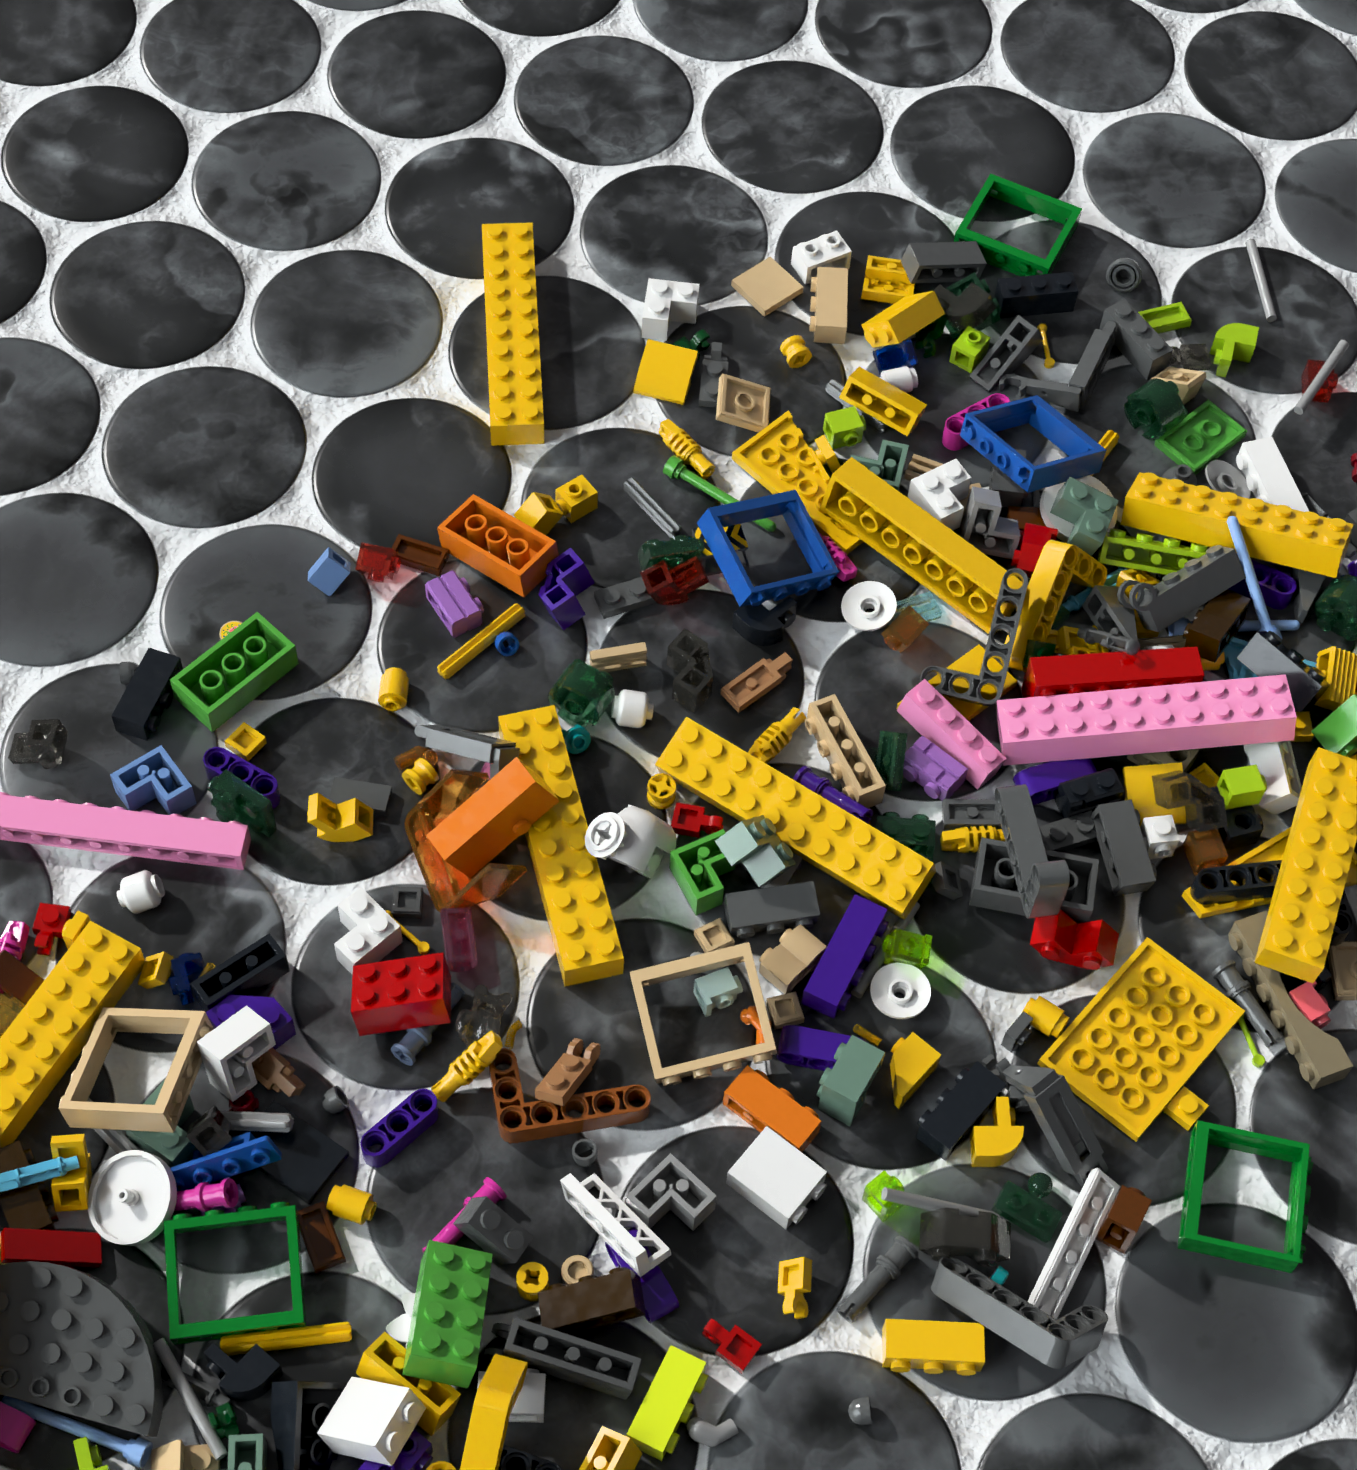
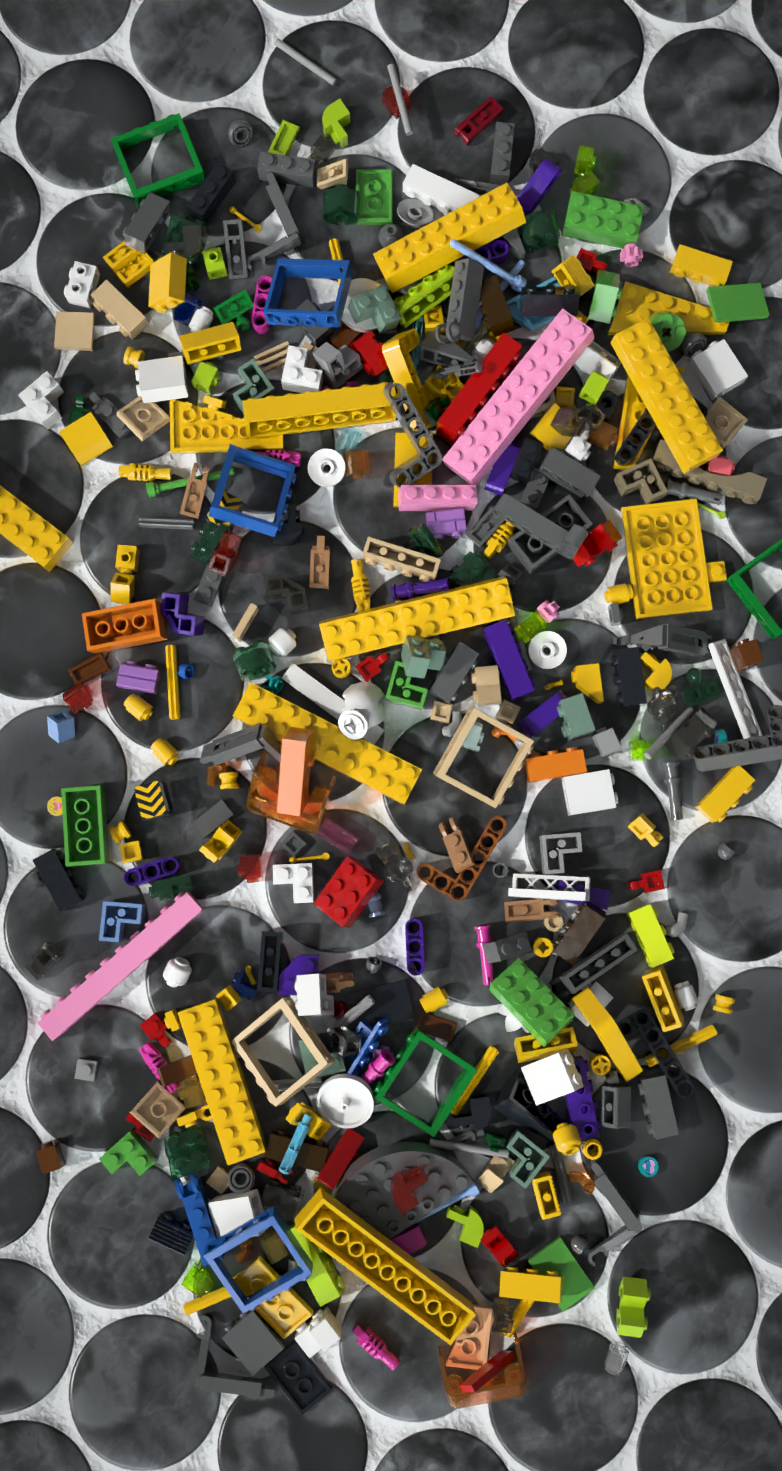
camera: 45 degrees left, 25 degrees up
yellow hinge [431,1030,503,1102] -> none
none -> yellow wheel [108,820,131,844]
none -> yellow brick [124,694,153,721]
none -> piece [134,781,171,821]
none -> white brick [135,356,188,403]
none -> medium nougat hinge [180,462,210,519]
none -> green plate [213,290,254,332]
none -> clear red brick [237,854,263,883]
none -> white tile [282,663,385,745]
none -> clear red brick [390,1165,428,1215]
none -> medium nougat hinge [504,899,560,923]
none -> bright pink gear [537,600,560,623]
none -> light grey brick [592,727,622,758]
none -> dark tan brick [614,458,668,504]
none -> clear smoke animal [647,685,677,734]

